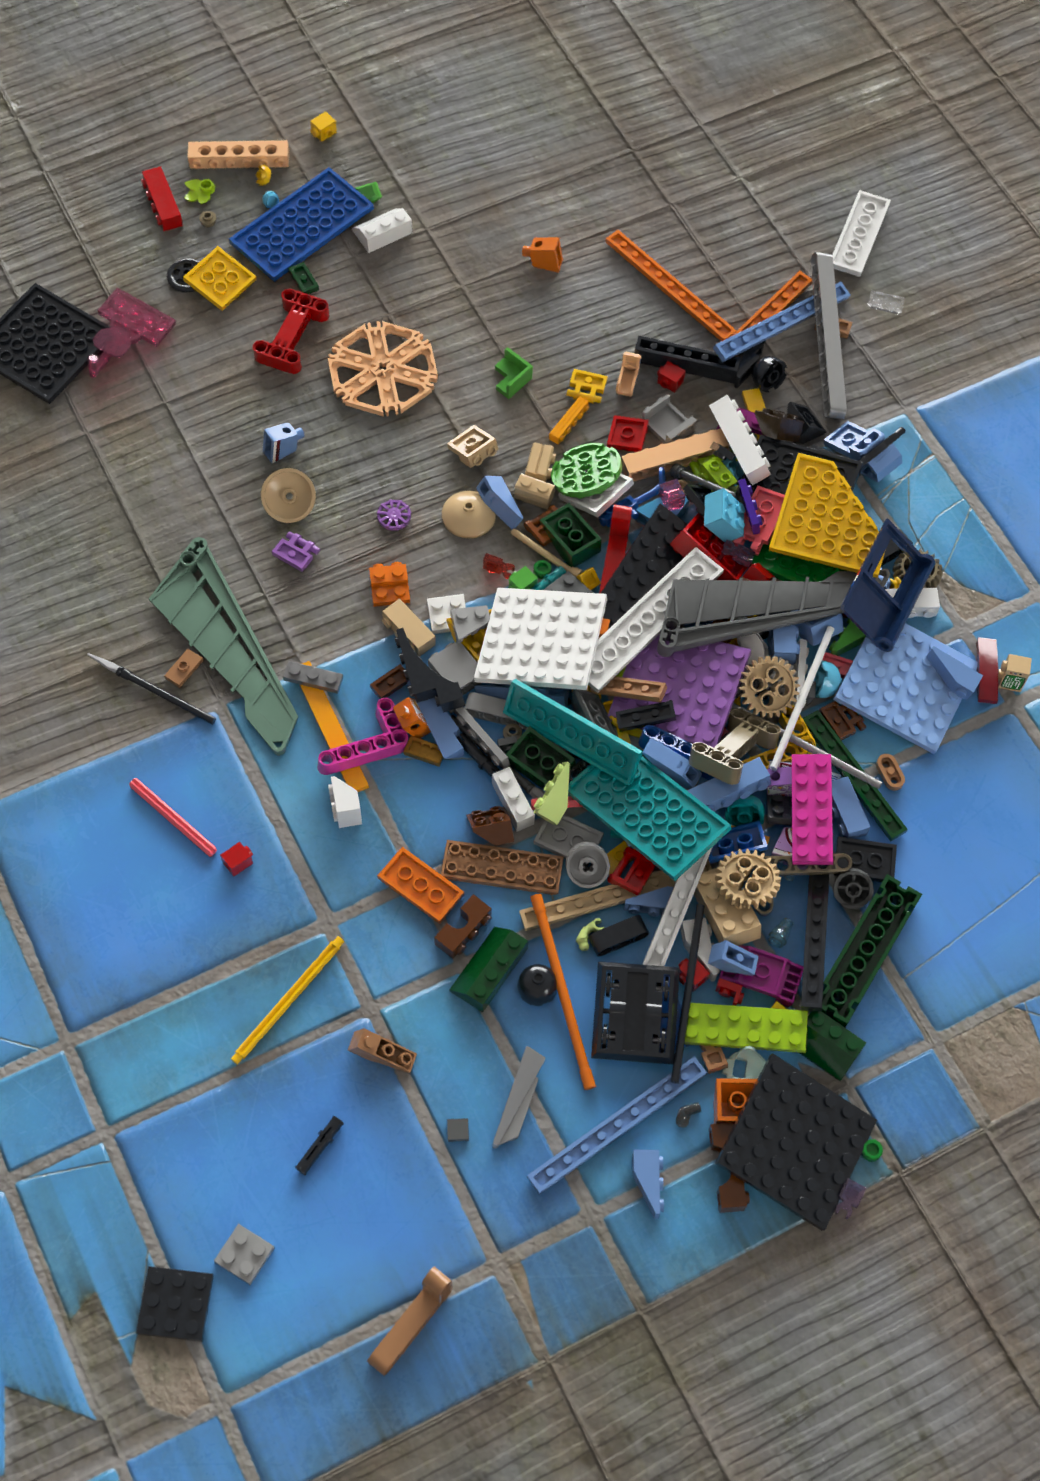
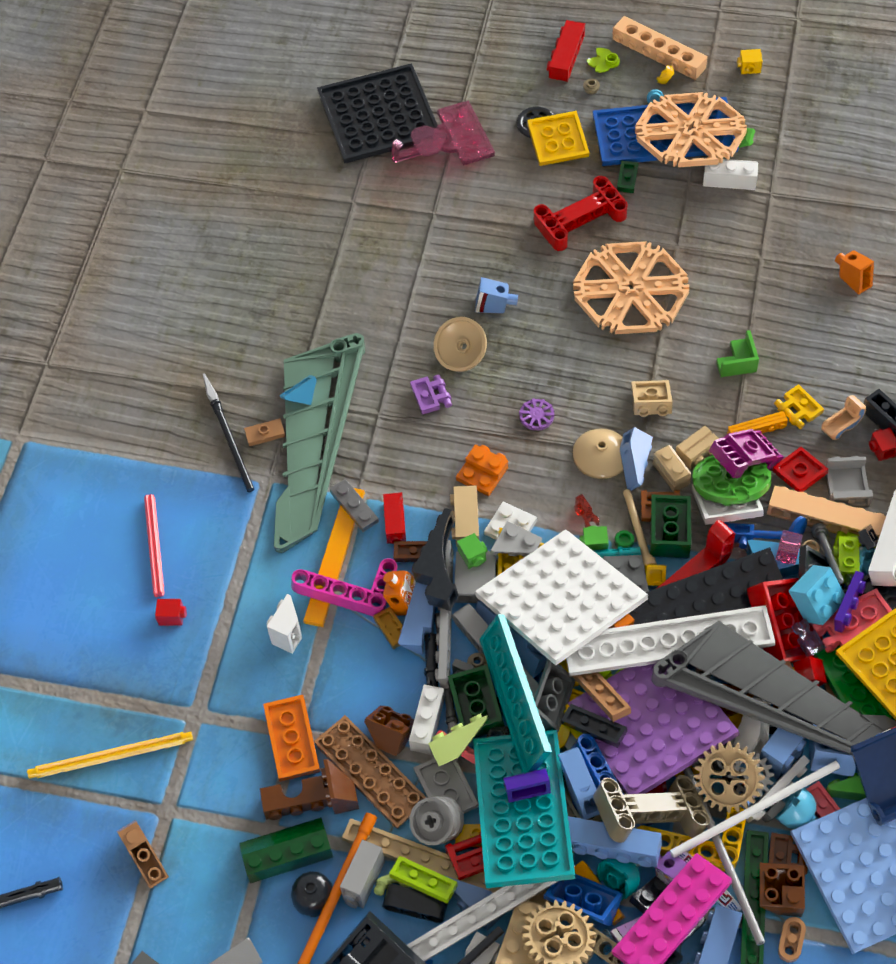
camera: 45 degrees right, 5 degrees down
none -> dark azure slope [279,375,317,405]
none -> reddish brown slope [321,759,359,814]
none -> light grey brick [340,840,385,908]
none -> red window [383,492,406,544]
none -> lime plate [389,856,458,904]
none -> bright green brick [457,533,488,569]
none -> dark purple brick [503,768,551,803]
none -> light nougat plate [635,92,747,167]
none -> magenta plate [709,429,784,478]
none -> reddish brown slope [759,863,805,917]

